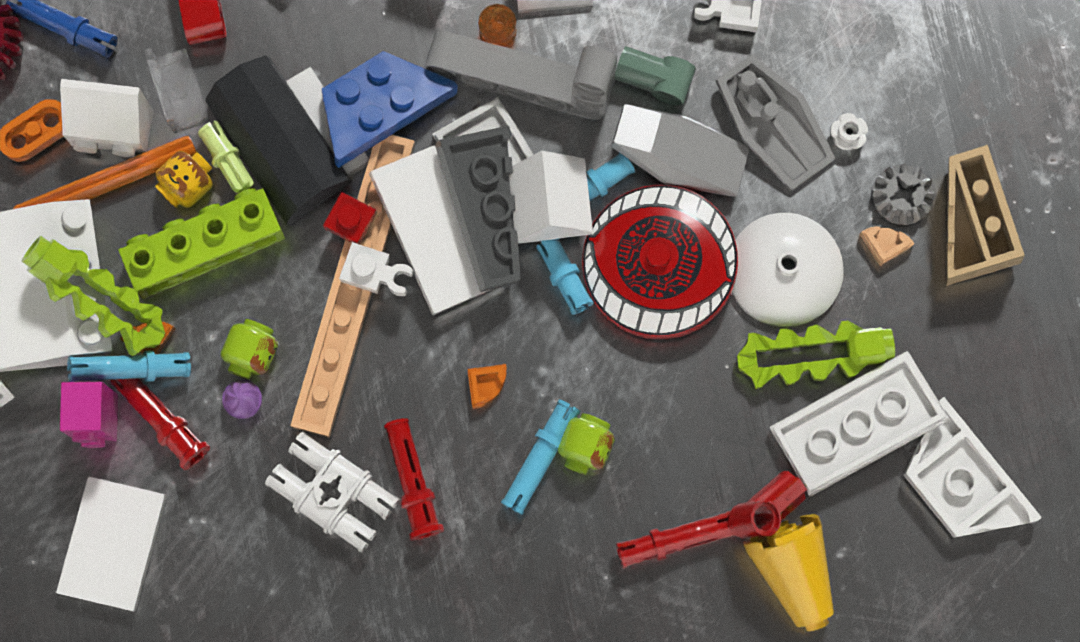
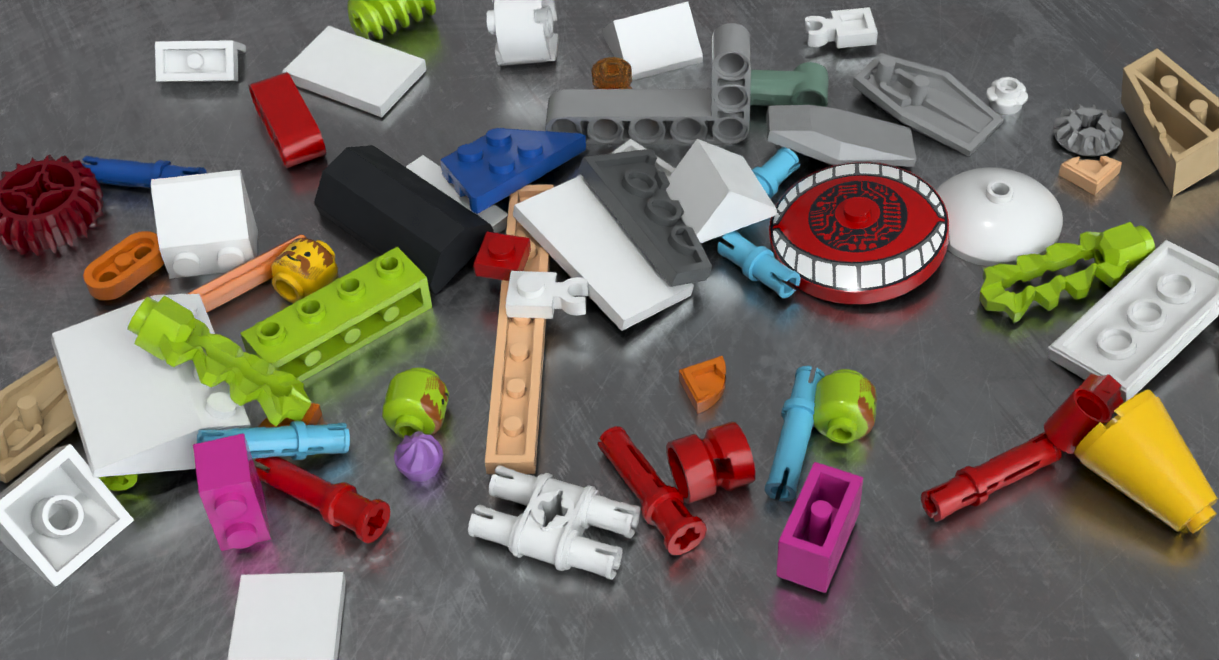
camera: 10 degrees left, 30 degrees down
clear panel [143,48,211,134] -> none
yellowish green axle [198,121,254,193] -> none
none -> red wheel [666,421,756,504]
none -> dark pink brick [776,462,864,593]

